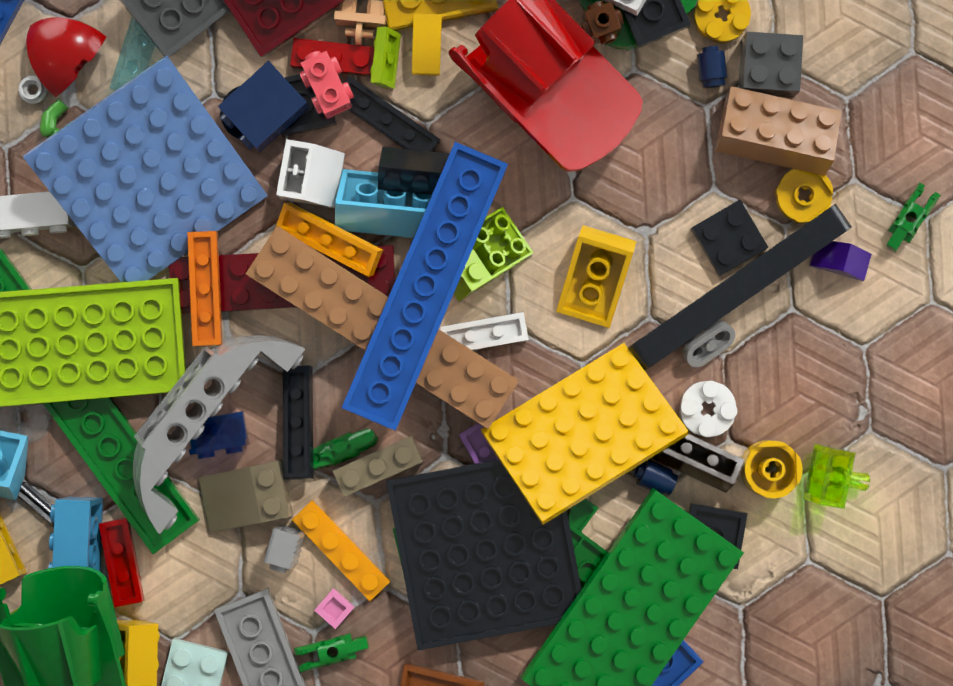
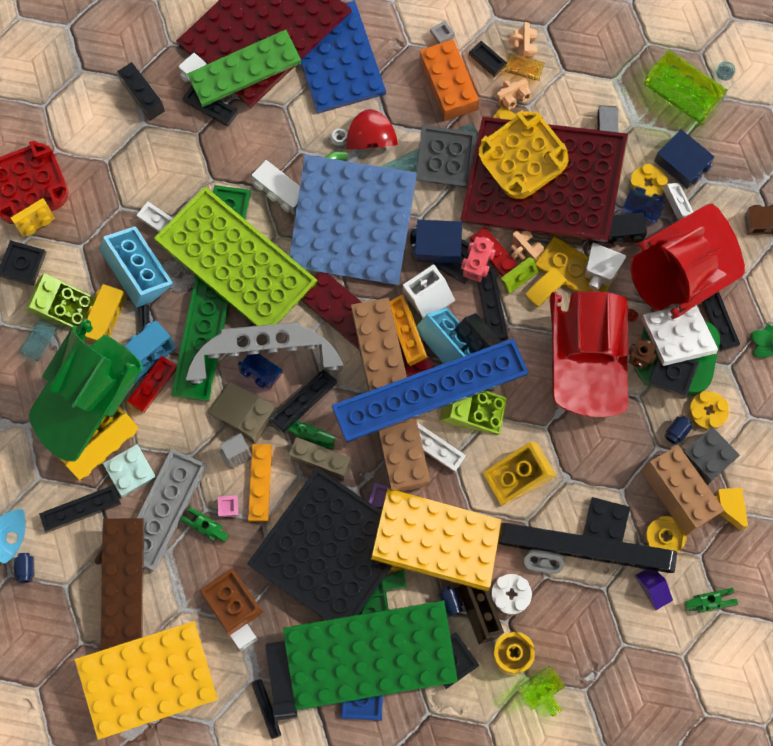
camera: 45 degrees right, 15 degrees down
orange plate [187,231,223,346] -> none
none -> yellow slope [714,487,748,530]

